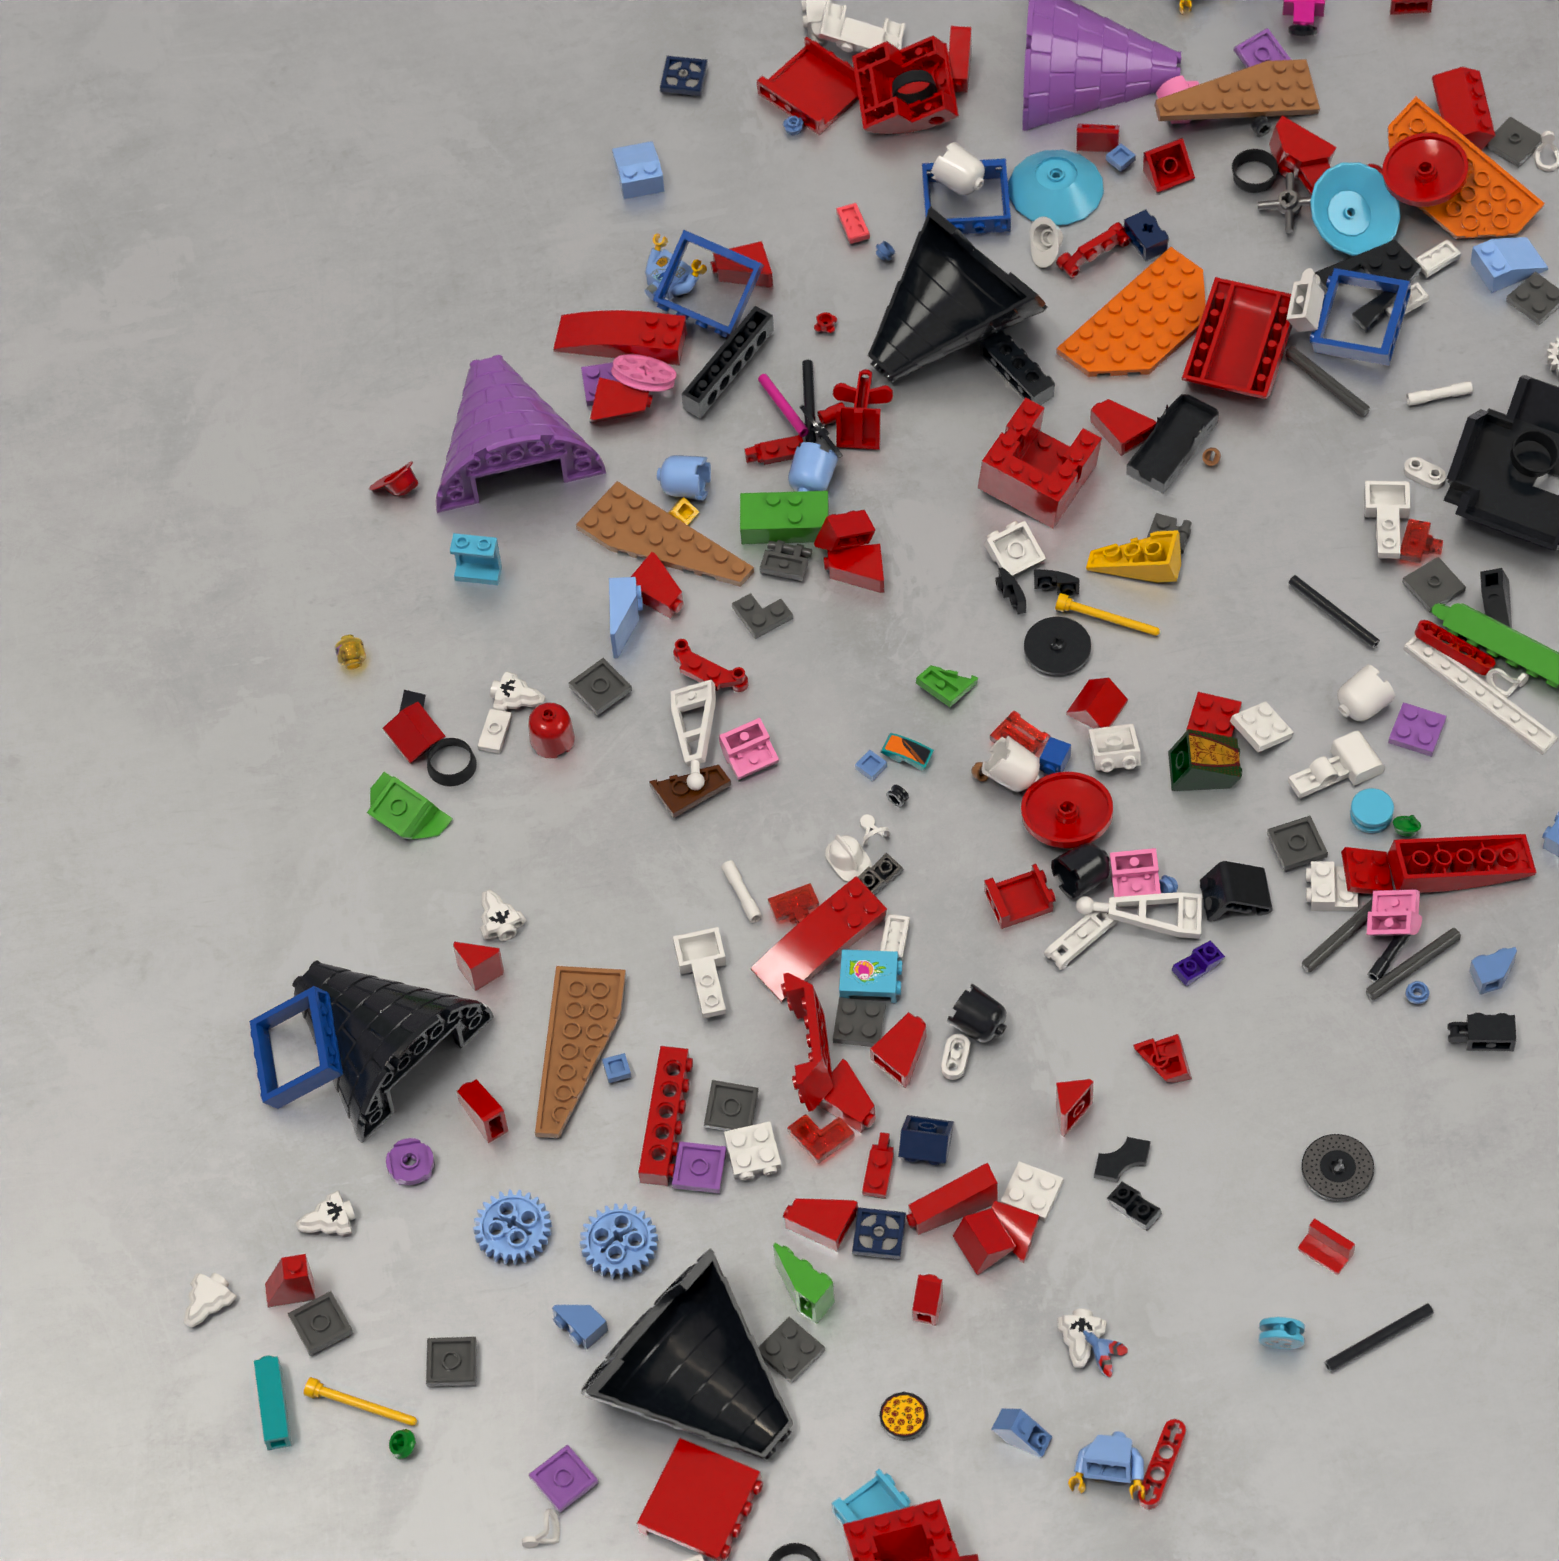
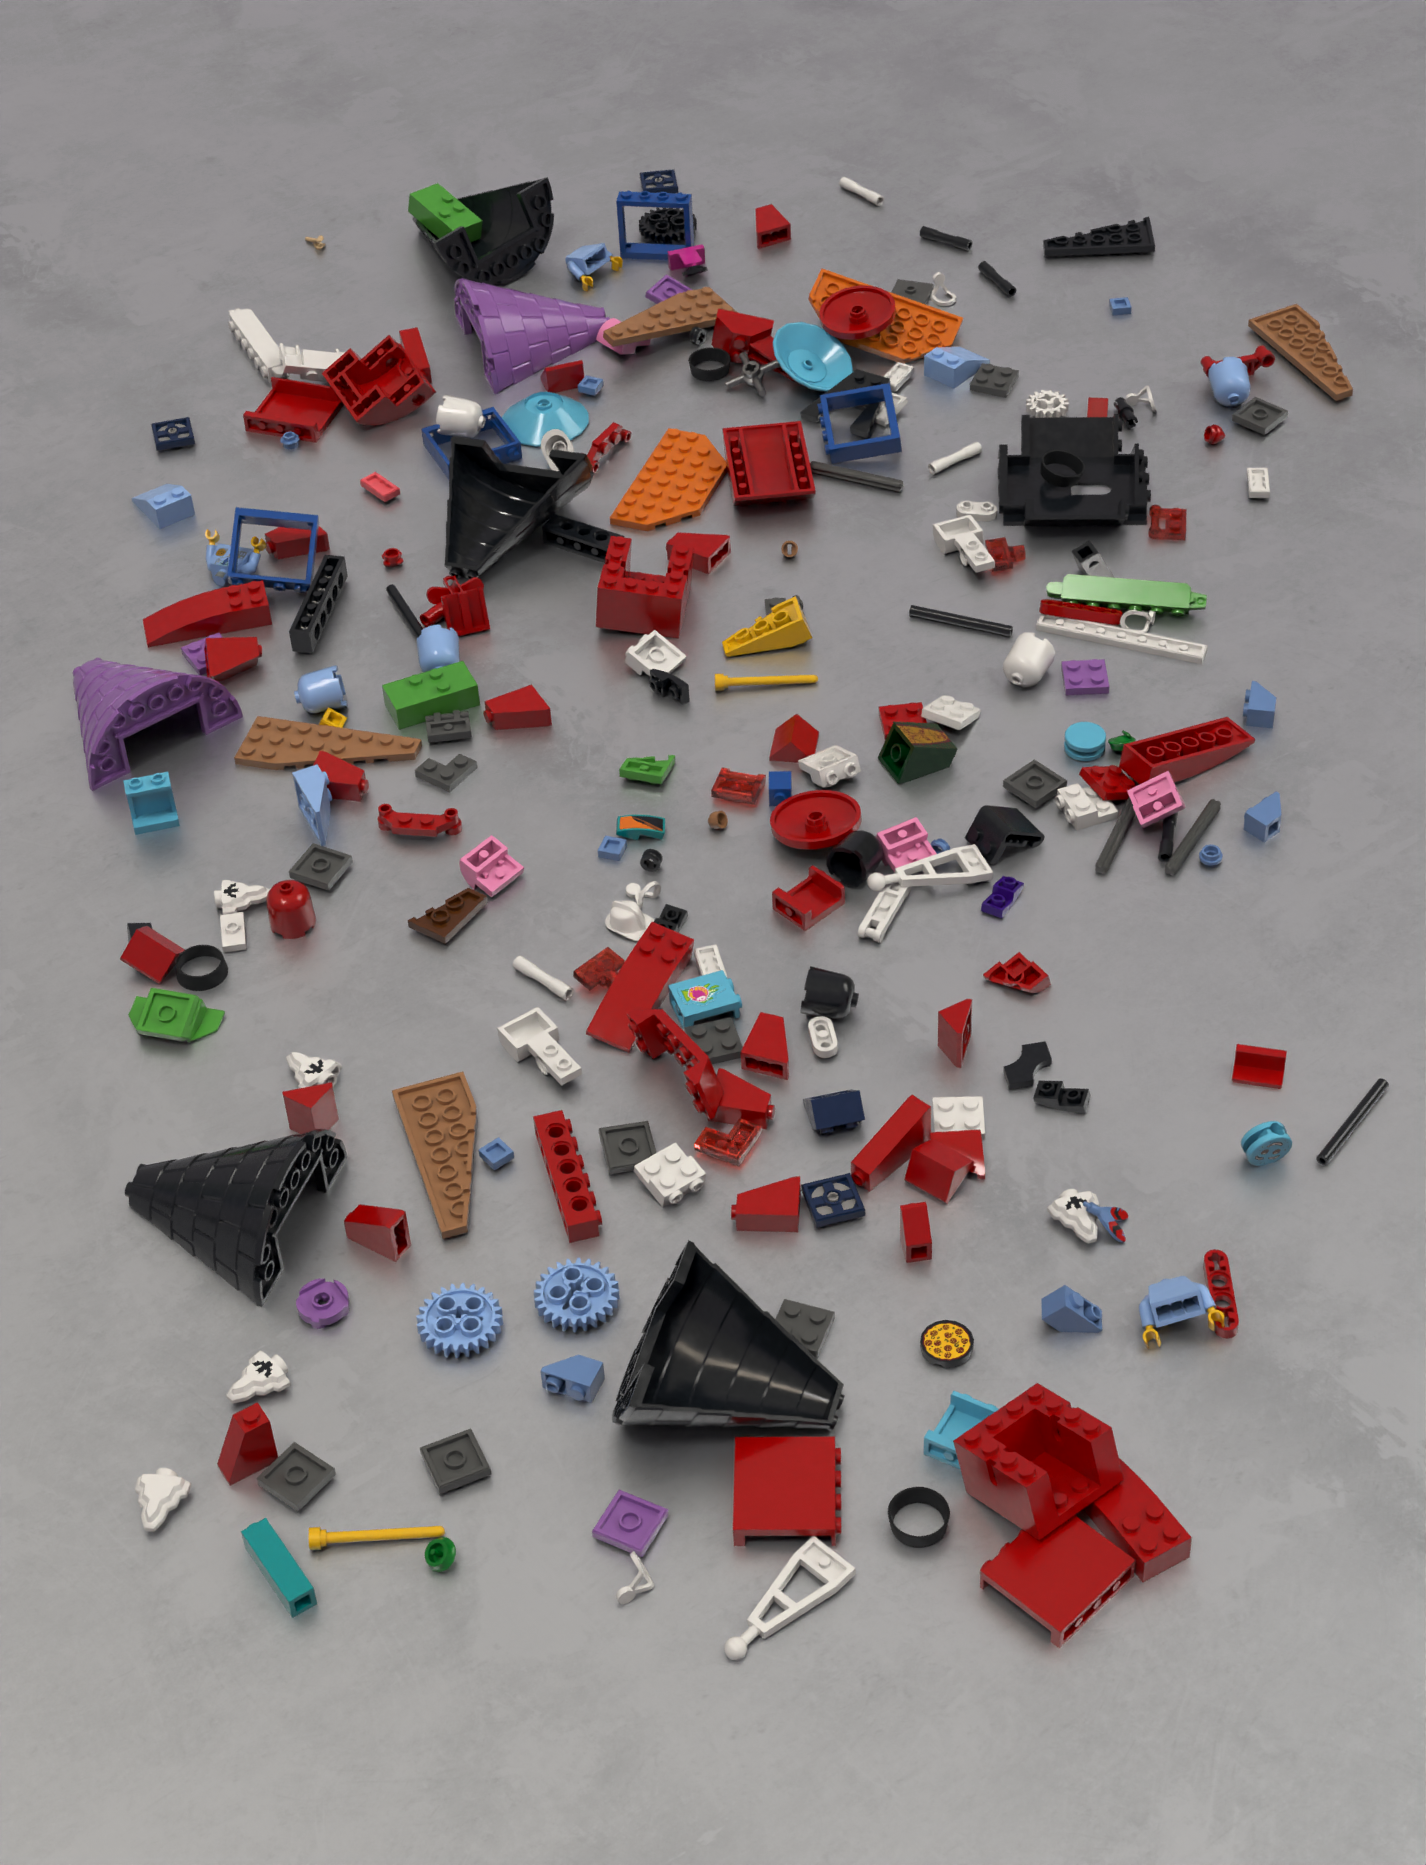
camera: 25 degrees left, 15 degrees down
blue window [249,986,343,1109] -> none
clear yellow head [335,635,366,669] -> none
red piece [369,461,419,496] -> none
bright pink wedge [611,354,676,392] -> none
white plate [671,680,716,790] -> none
medium lavender plate [672,1141,727,1194] -> none
red hinge [744,435,803,465] -> none
dark pink piece [758,374,809,437] -> none
bright green slope [773,1242,835,1324] -> none
black piece [799,405,843,458] -> none
red slope [814,510,876,551] -> none
red hinge [862,1132,894,1199] -> none
medium blue plate [876,241,895,260] -> none
black tyre [892,70,938,104] -> none
white cylinder [981,736,1040,792] -> none
black piece [1024,617,1091,676] -> none
black slope [1034,569,1080,596] -> none
dark blue brick [1124,209,1169,262] -> none
black piece [1126,394,1219,494] -> none
red slope [1143,138,1195,192] -> none
white brick [1287,268,1325,332] -> none
white plate [1288,731,1385,799] -> none
piece [1301,1134,1374,1201] -> none
dark grey plate [1402,557,1466,612] -> none
red slope [1432,66,1495,151] -> none
black brick [1447,1013,1516,1051] -> none

